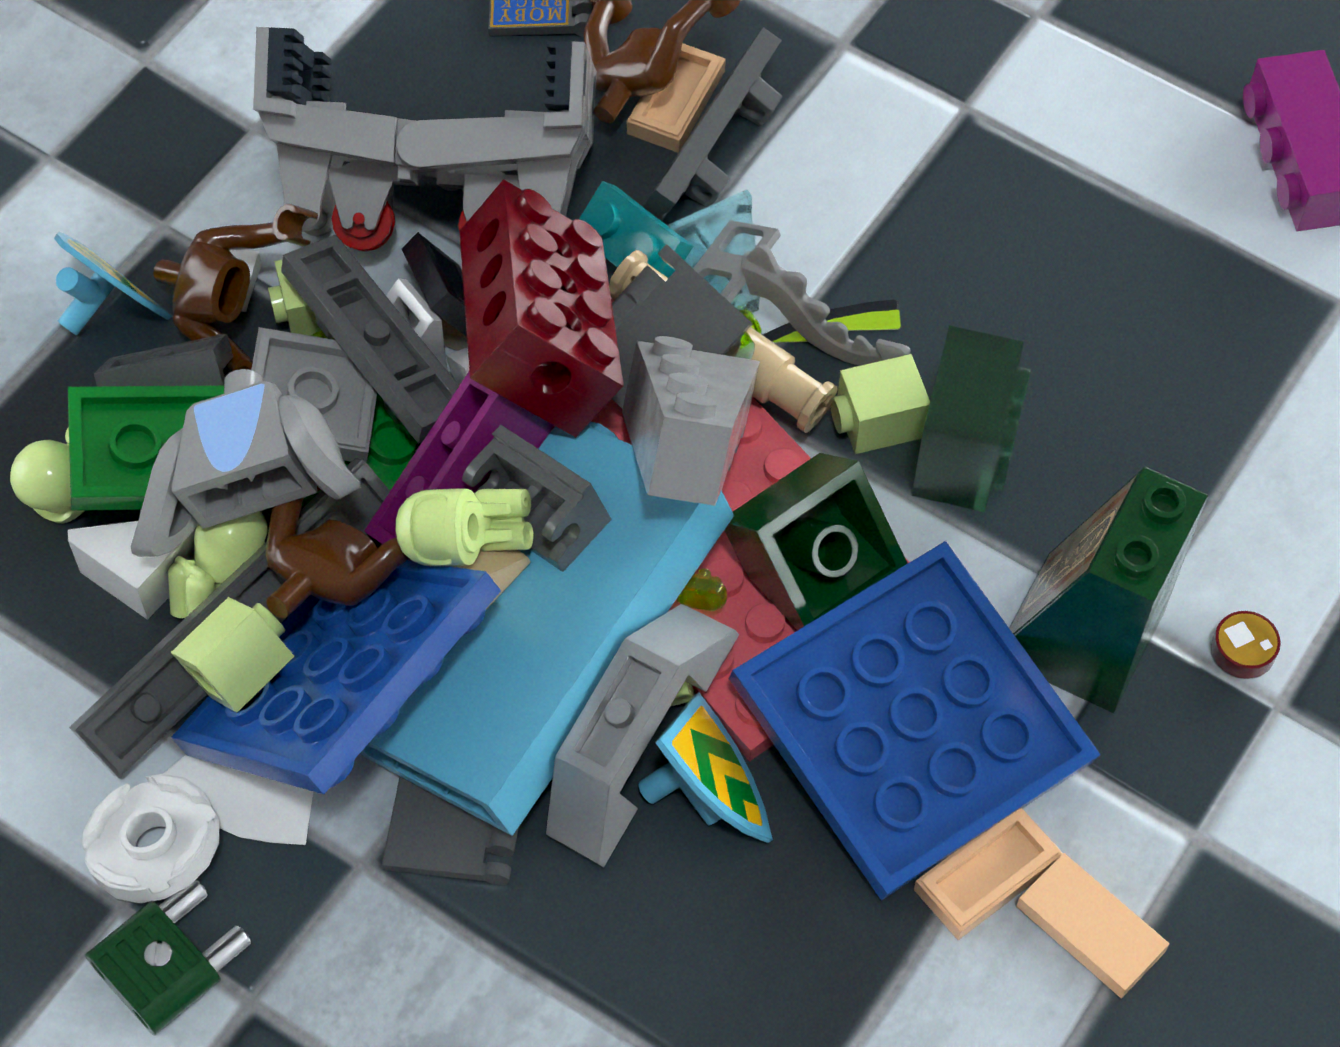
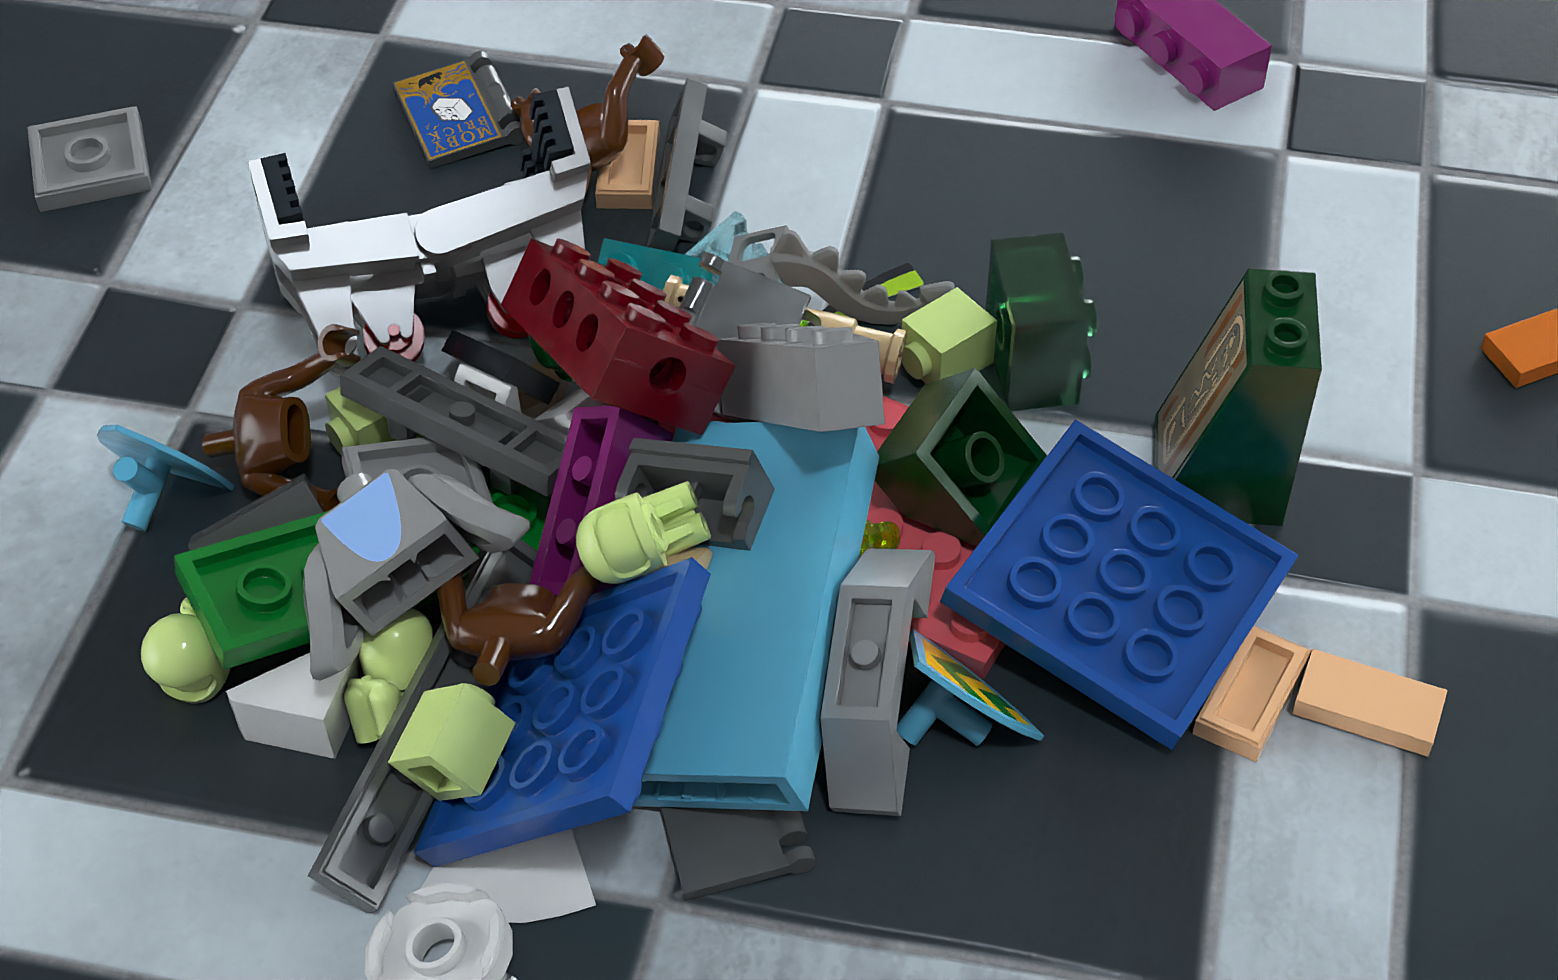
camera: 20 degrees left, 10 degrees down
tile [1211,611,1281,679] -> none

